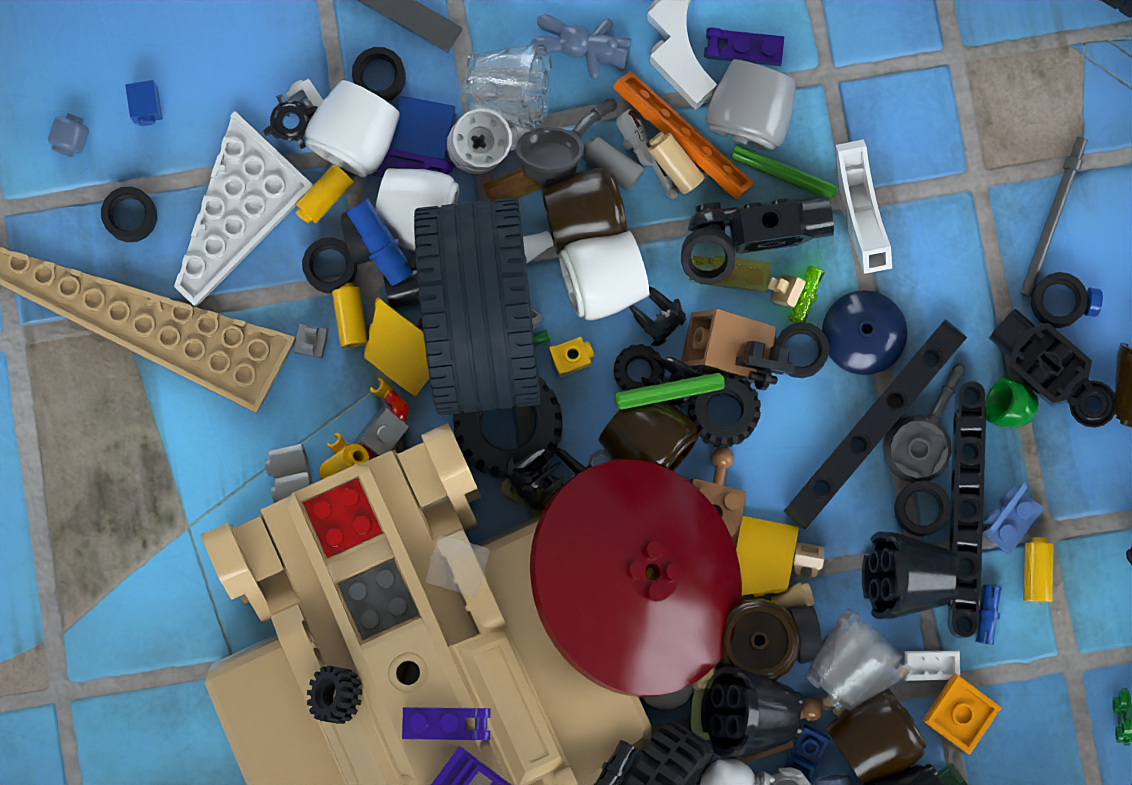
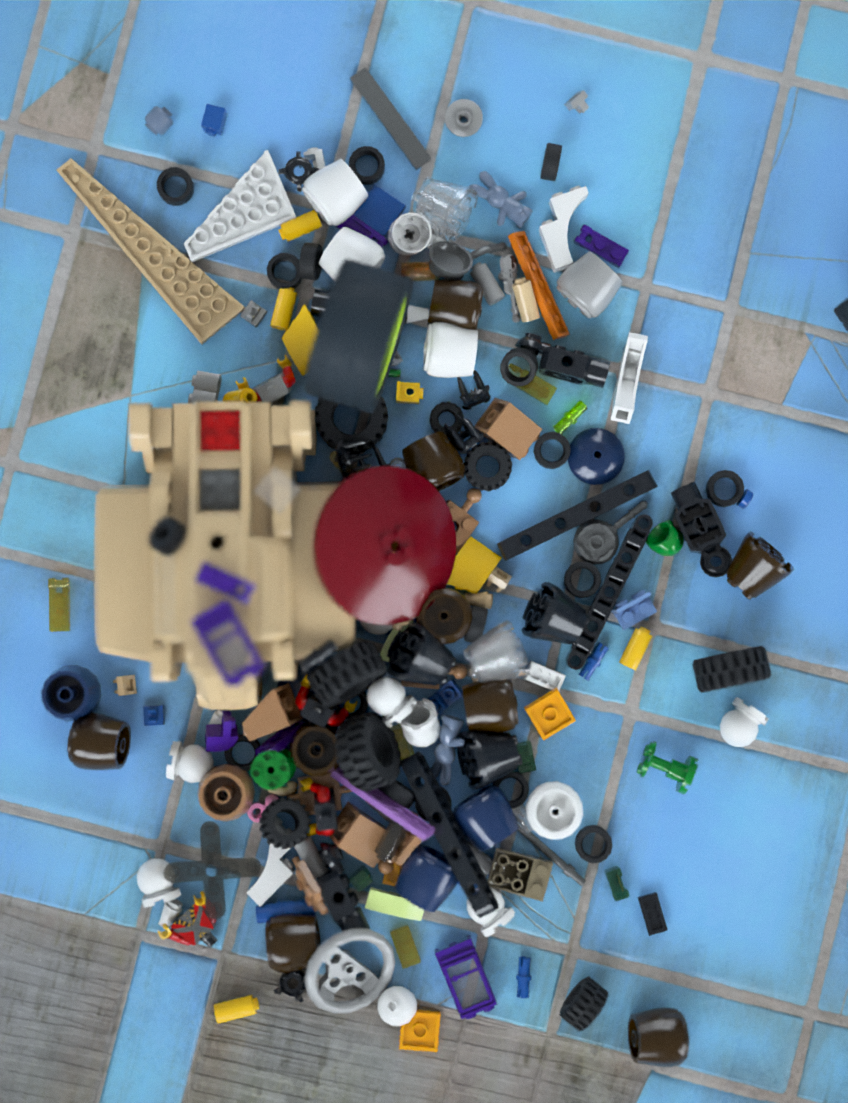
camera: 20 degrees right, 5 degrees up
blue piece [346,199,413,286] -> none
bright green axle [615,373,725,410] -> none
bright green axle [731,144,838,200] -> none
black hips [735,341,795,391] -> none
tan tile [766,275,806,307] -> none
dark grey bar [1020,137,1088,297] -> none

